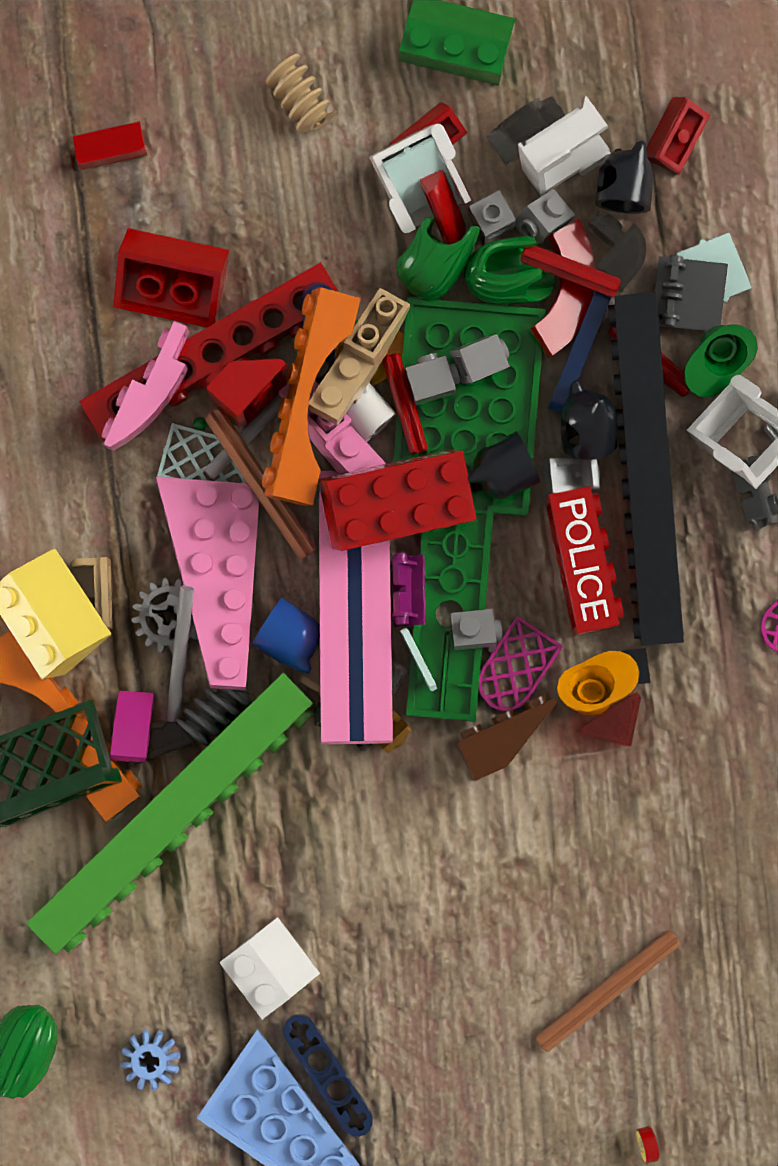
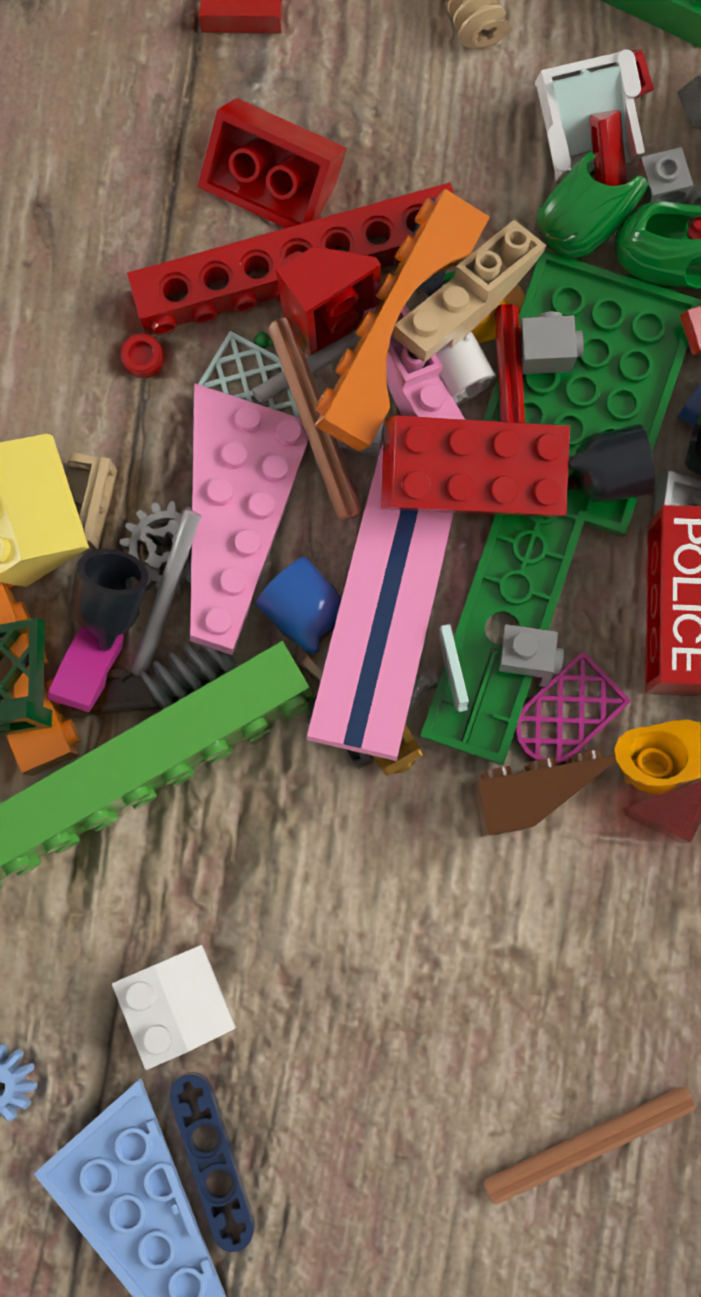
camera: 20 degrees right, 5 degrees down
bright pink slope [102,321,189,451] -> none
magenta hinge [390,553,426,627] -> none
light grey brick [450,334,510,384] -> none
none -> black piece [70,548,148,651]
none -> red tile [120,333,164,378]

